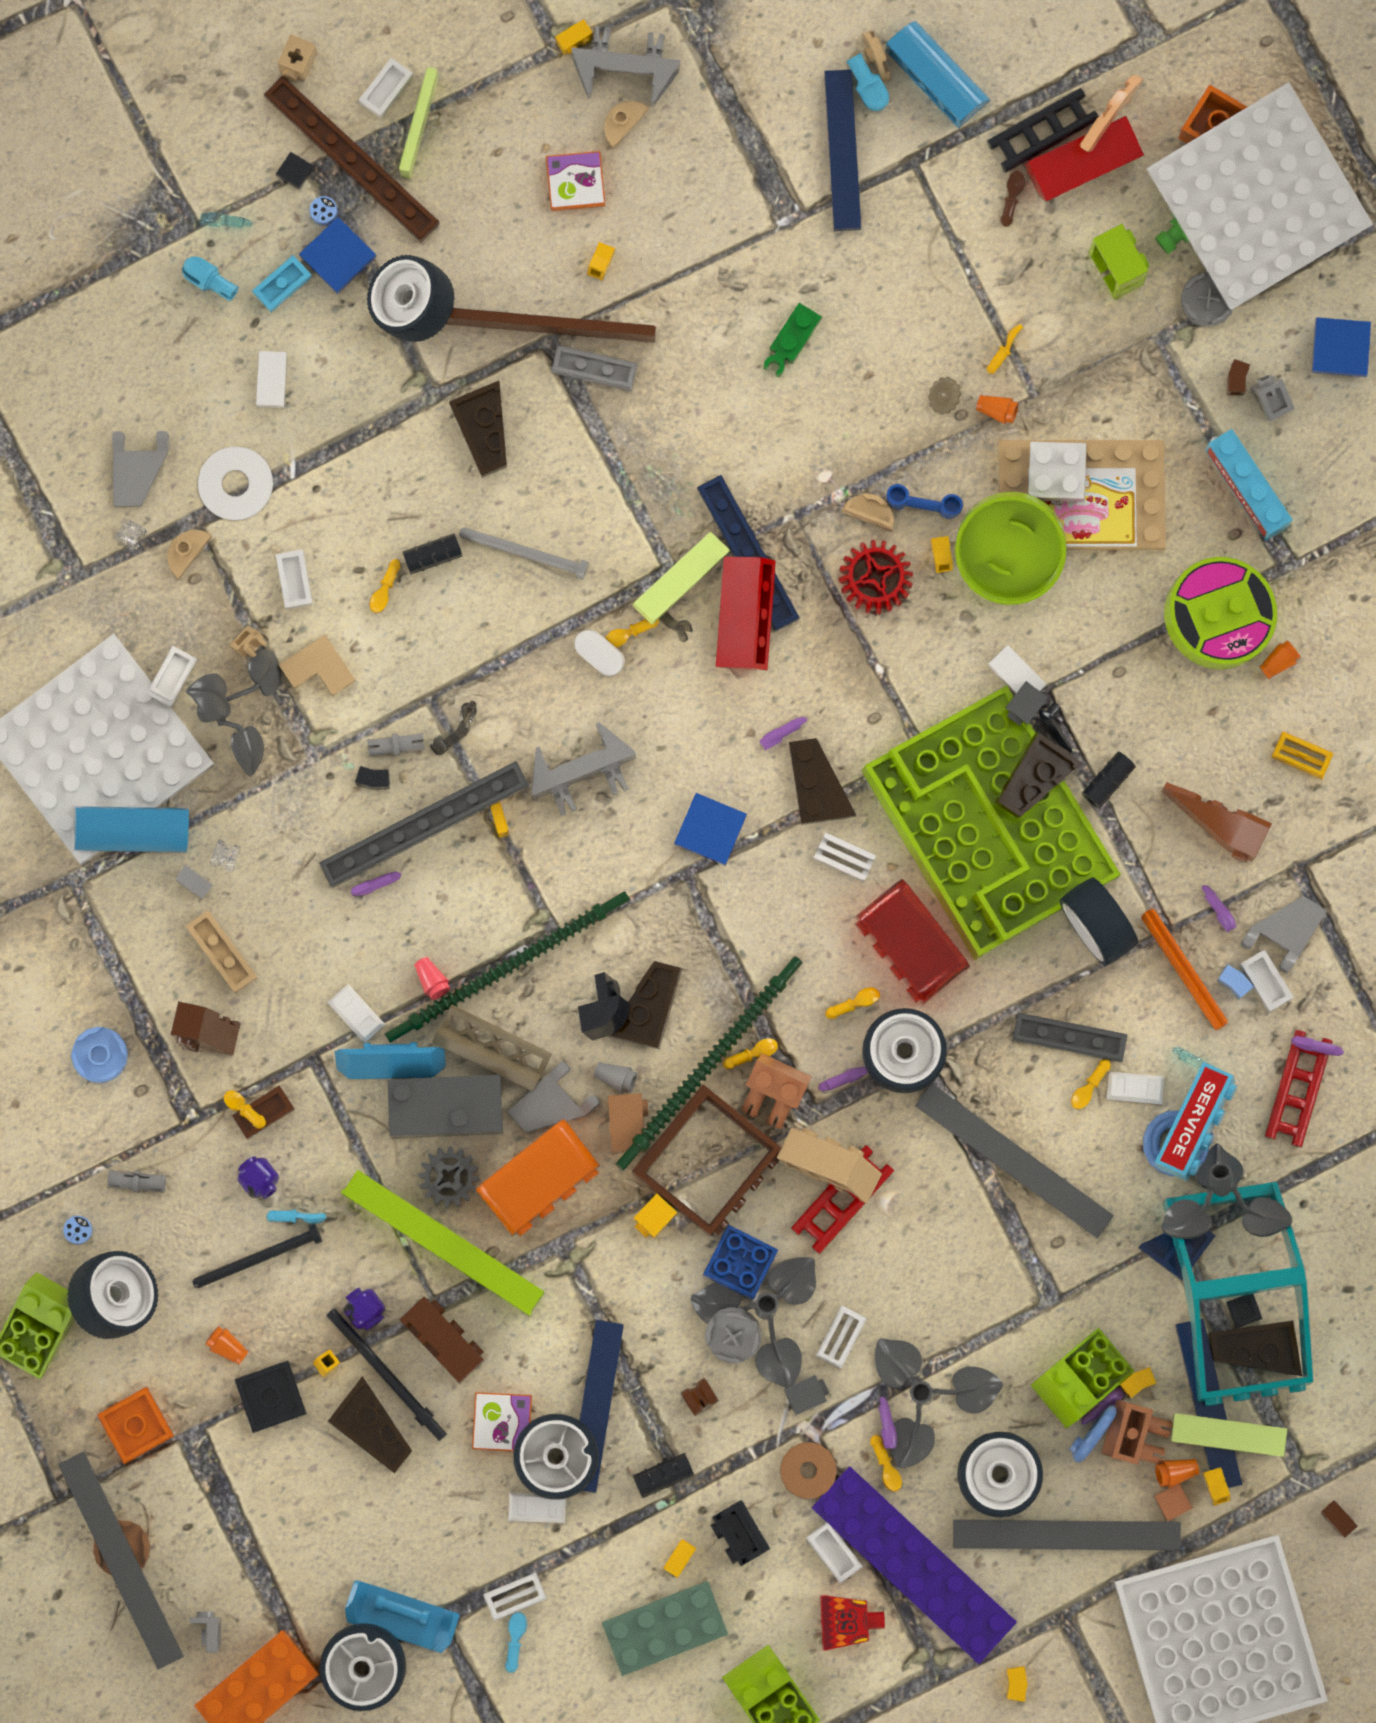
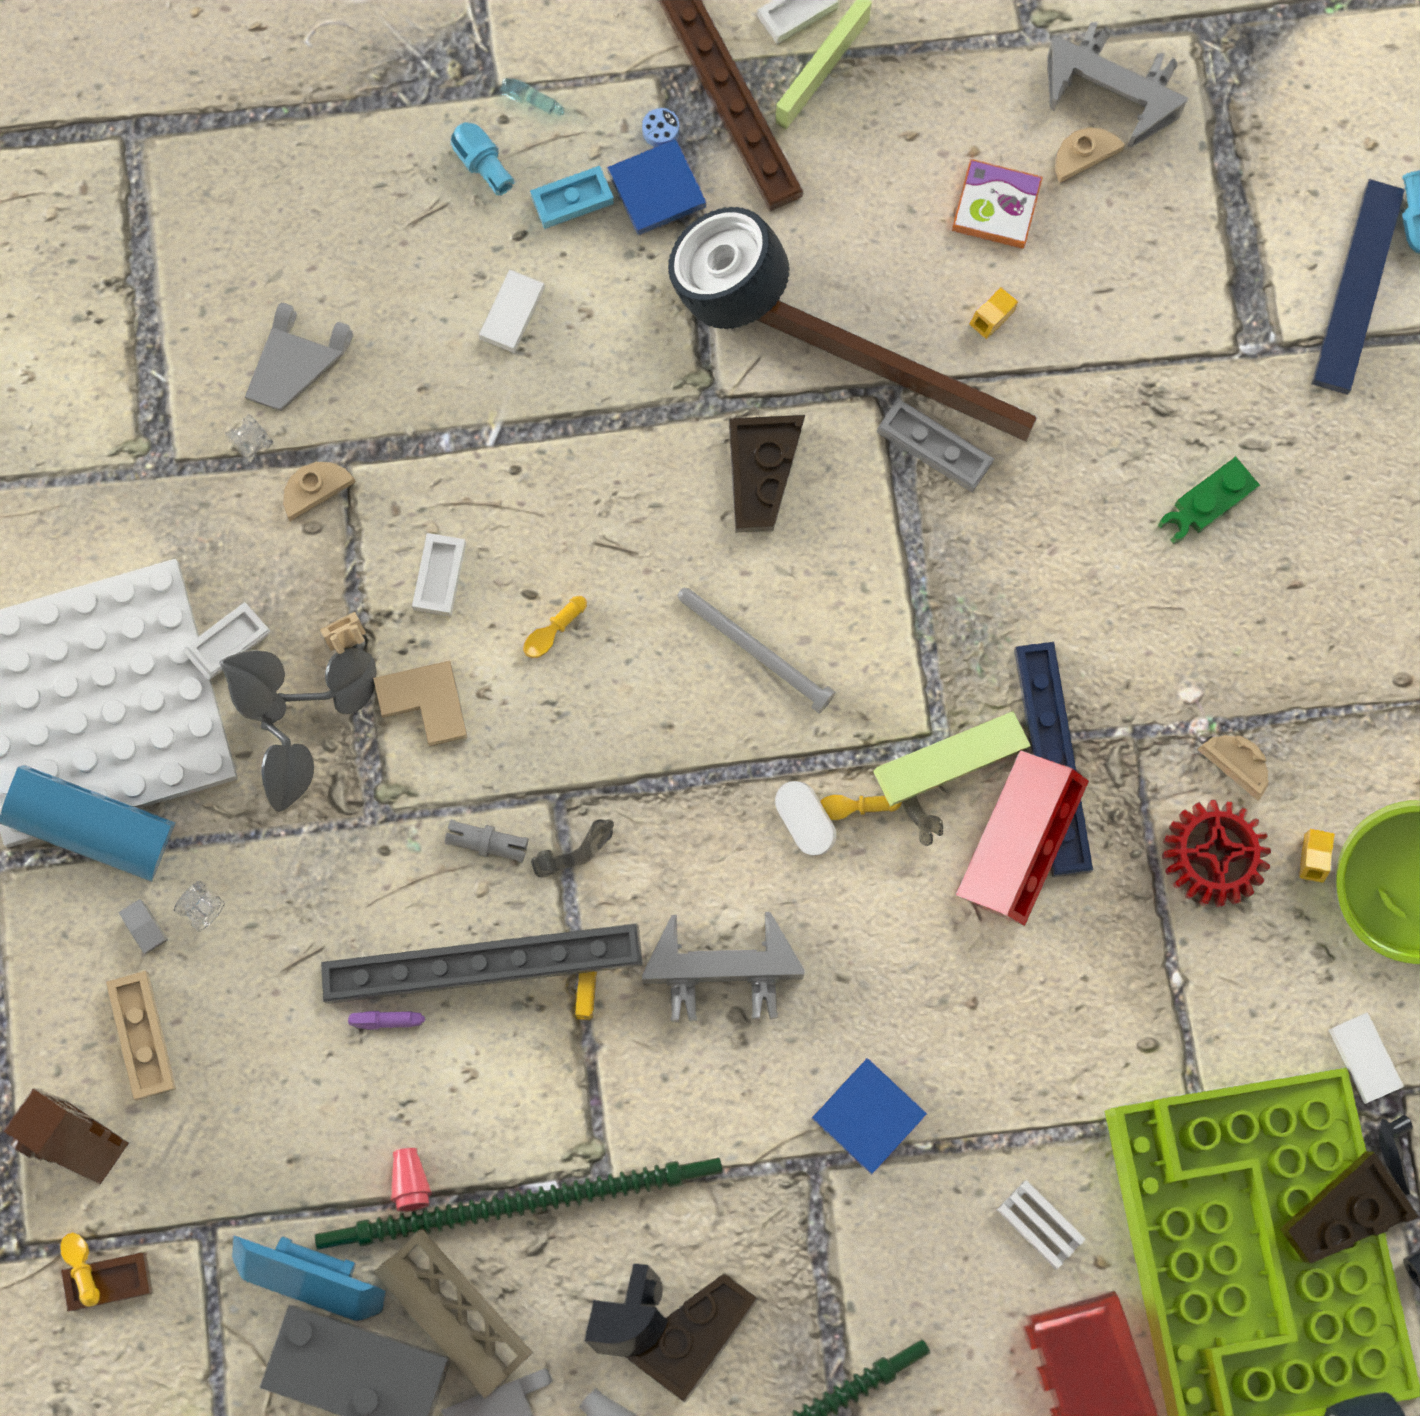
camera: 20 degrees right, 5 degrees down
white sticker [198,447,273,520] -> none
dark purple head [237,1156,279,1199] -> none
black tile [276,151,314,190] -> none
white tile [327,984,385,1043] -> none
black piece [355,766,390,790] -> none
black axle [402,533,463,575] -> none
yellow piece [555,19,593,55] -> none
medium lavender piece [759,716,807,750] -> none
dark brown wing [789,738,857,825] -> none
blue bar [886,484,963,519] -> none
dark tan piece [928,377,961,415] -> none
dark grey brick [1005,681,1048,726] -> none

